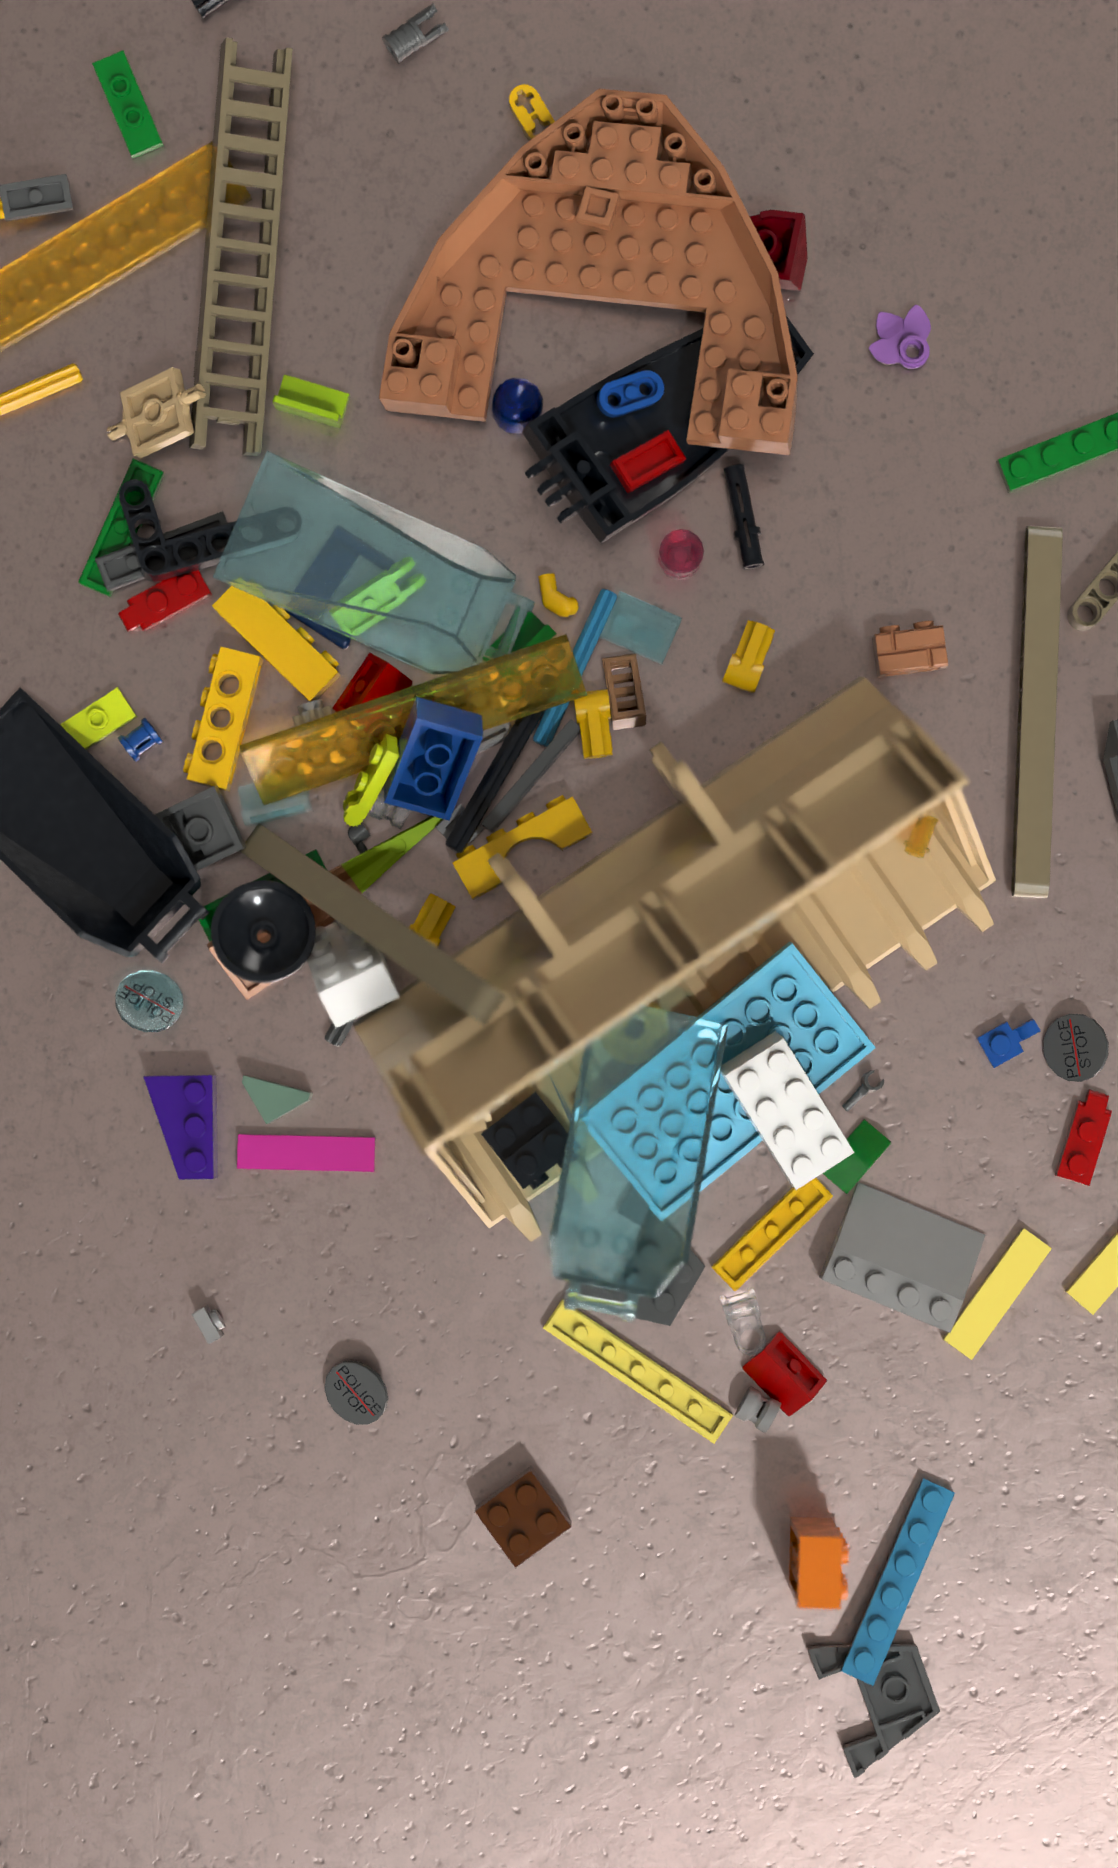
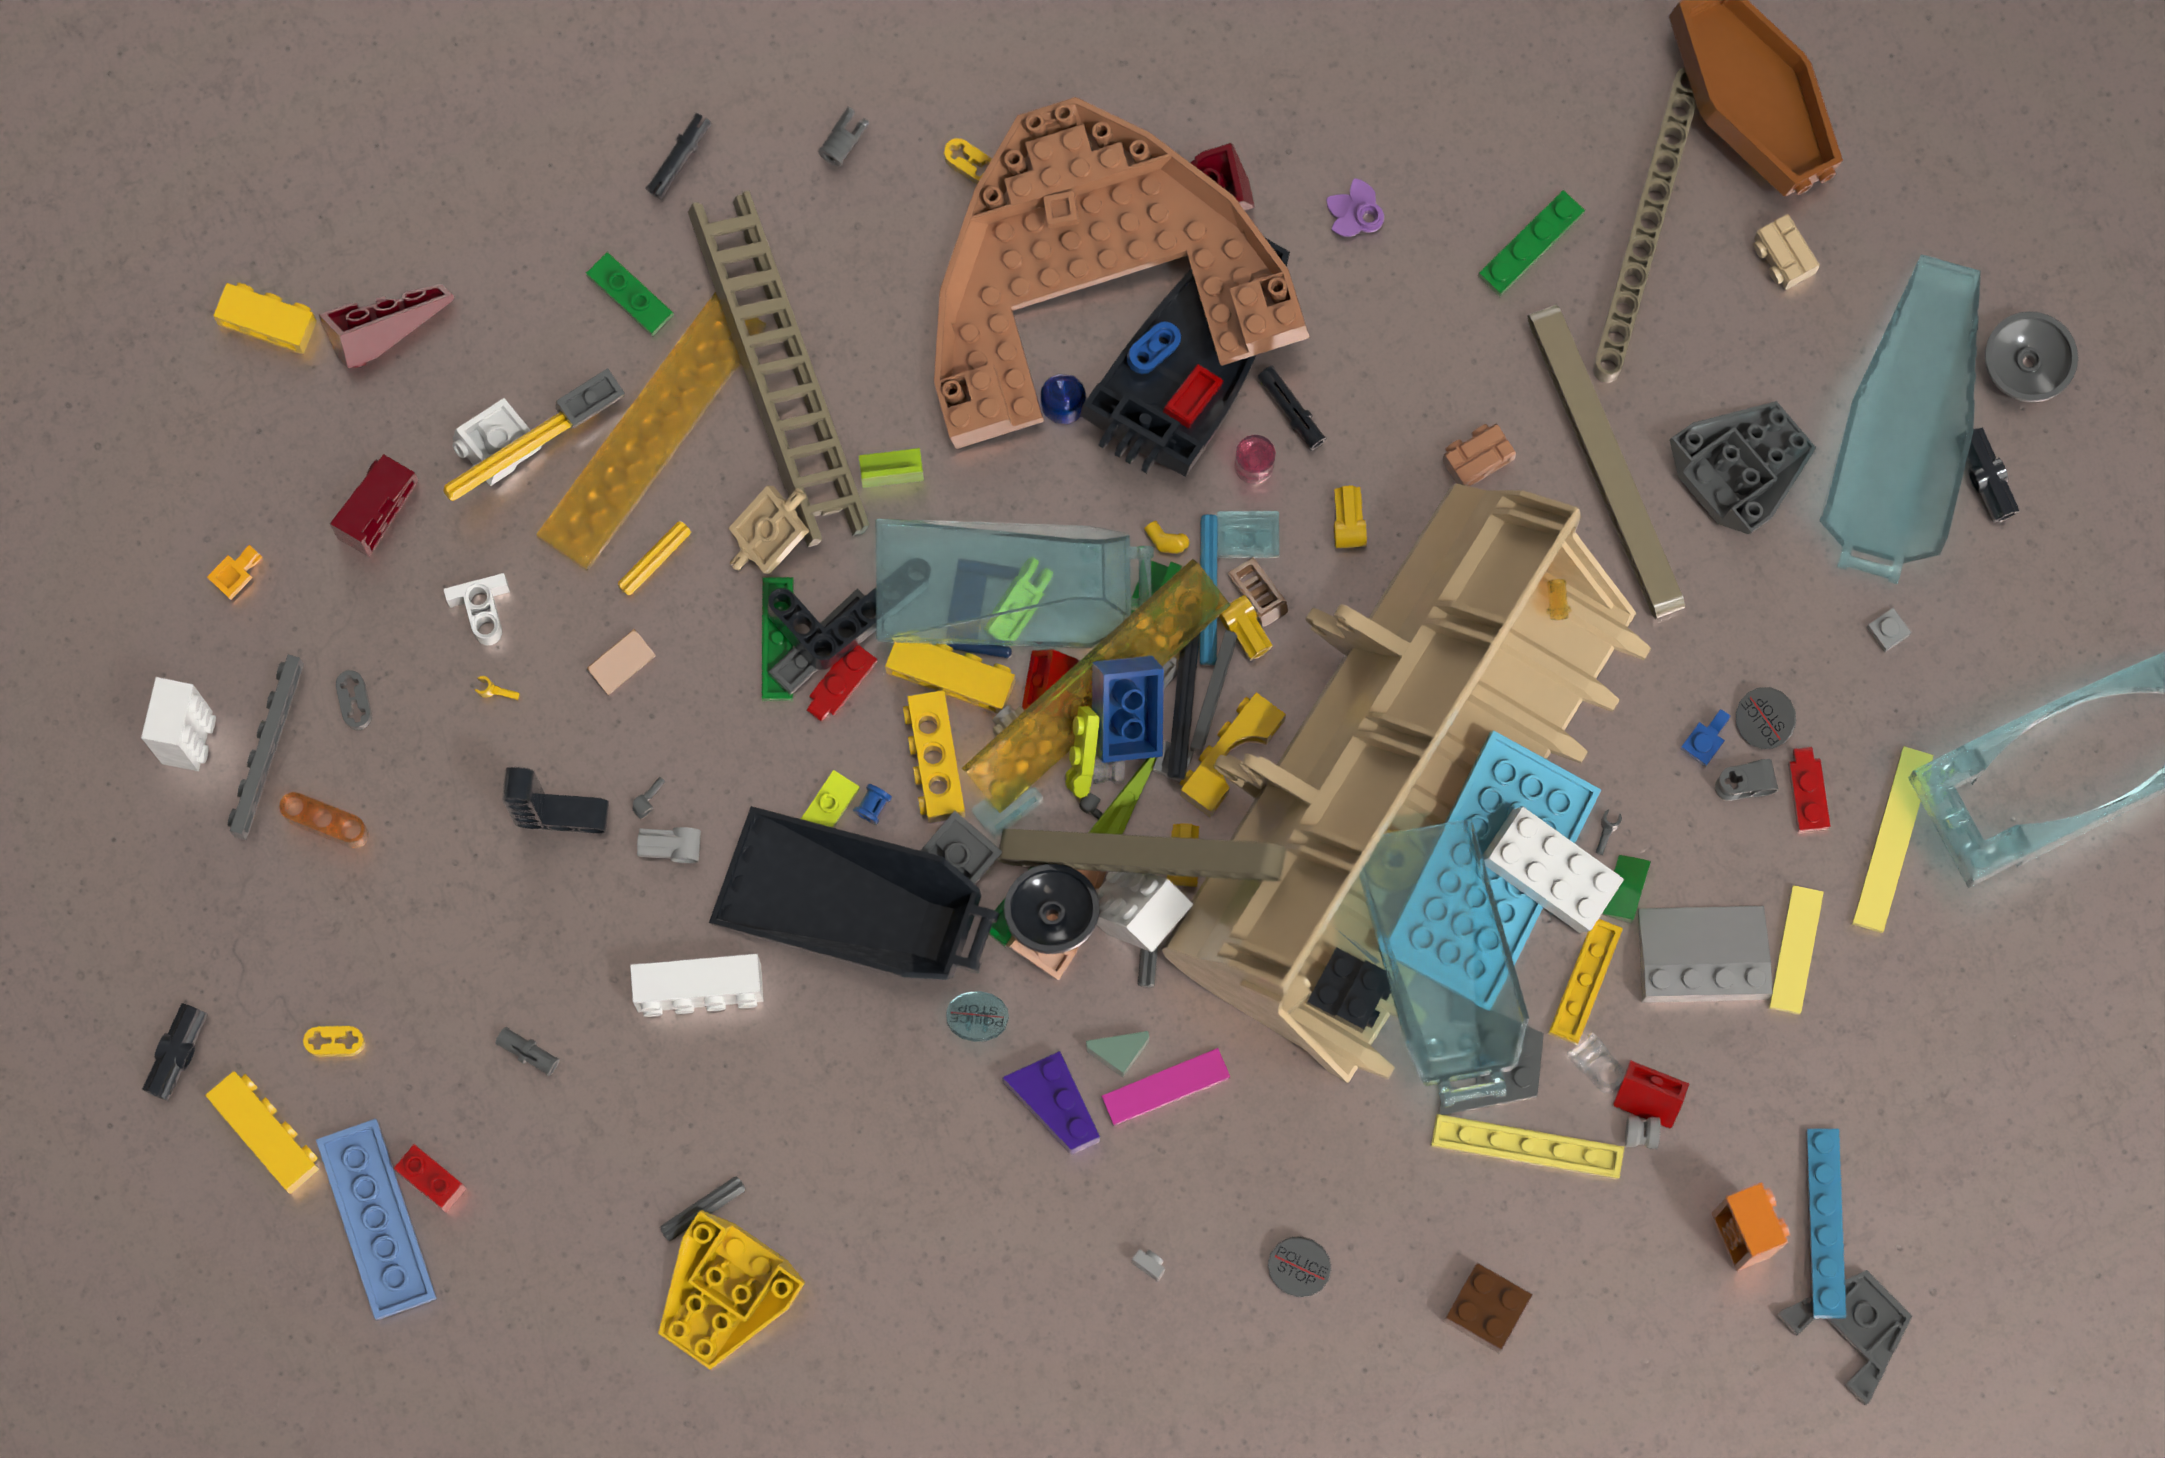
camera: 30 degrees left, 10 degrees down
none -> dark grey piece [1715,759,1779,801]

